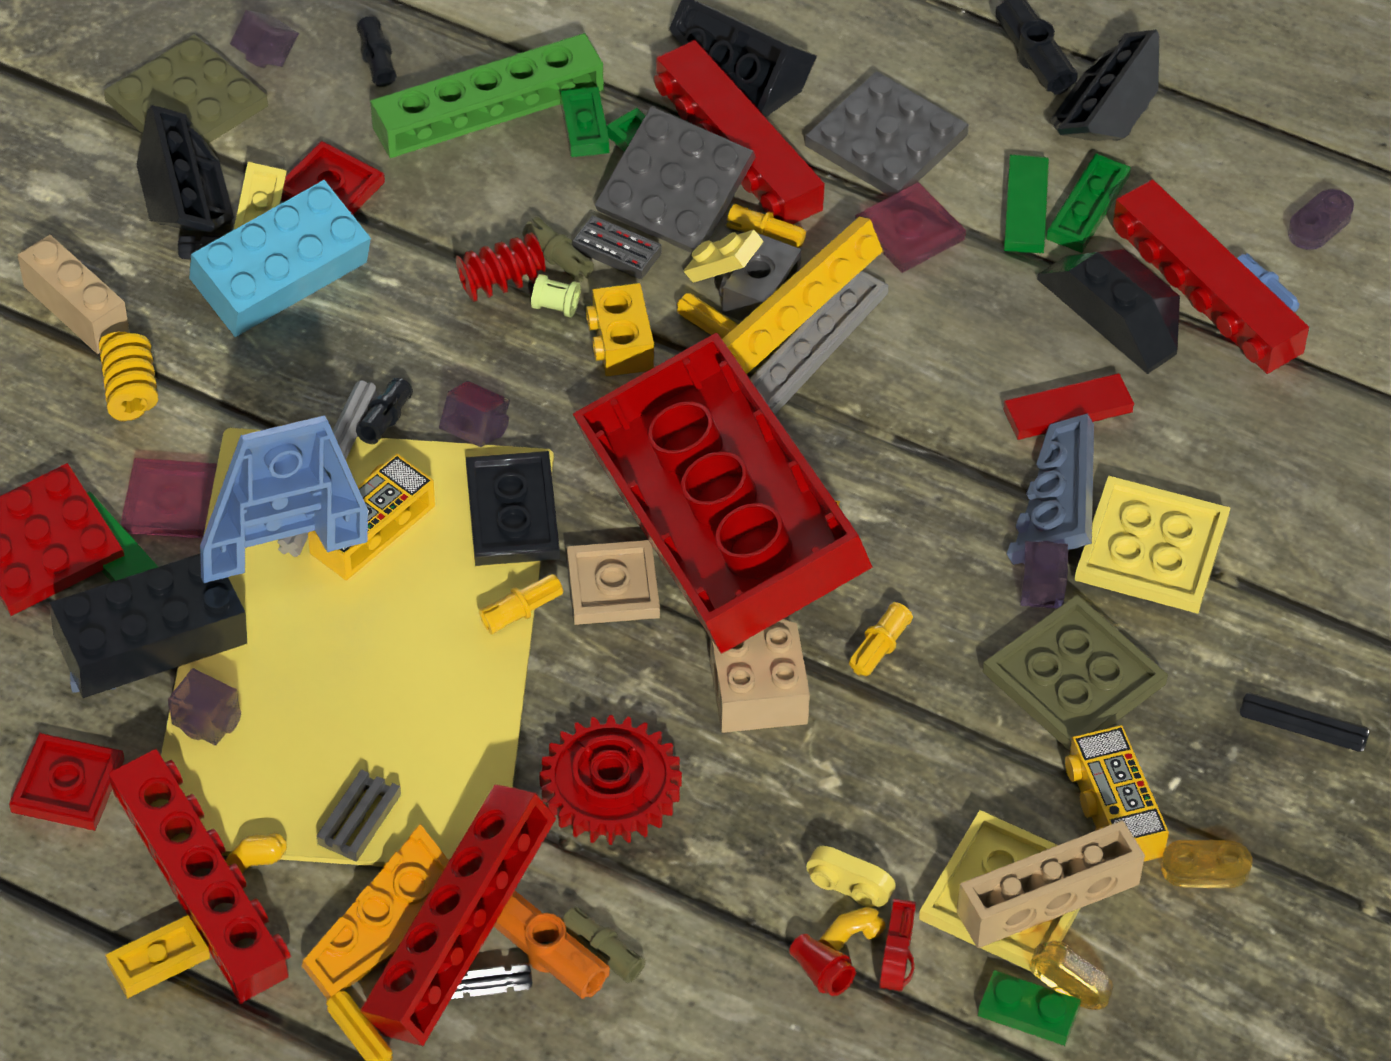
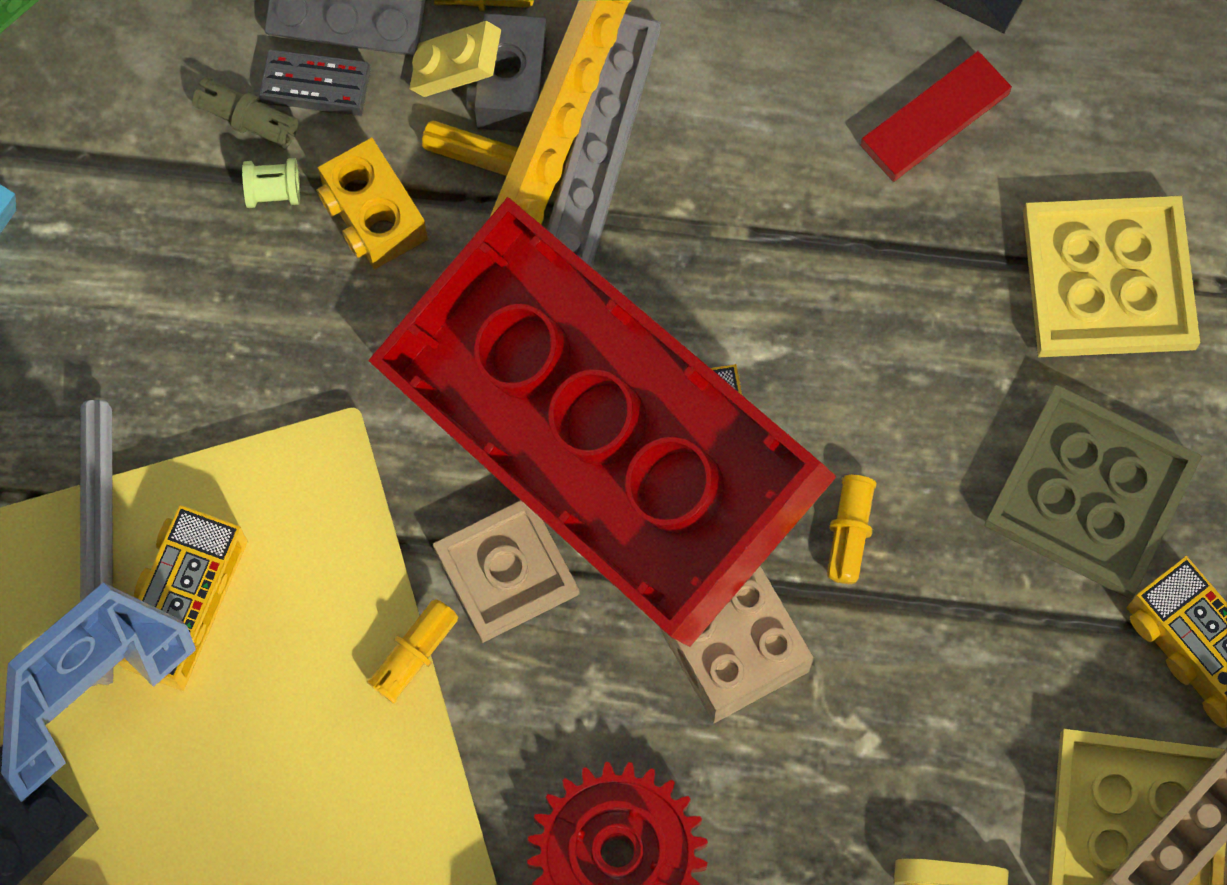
camera: 20 degrees left, 20 degrees up
black pin [356,378,413,444] -> none
clear purple brick [439,381,510,447] -> none
red piece [456,233,546,302] -> none
black tile [466,451,560,566] -> none
sand blue wing [1007,413,1094,565] -> none
clear purple brick [1020,541,1068,608] -> none

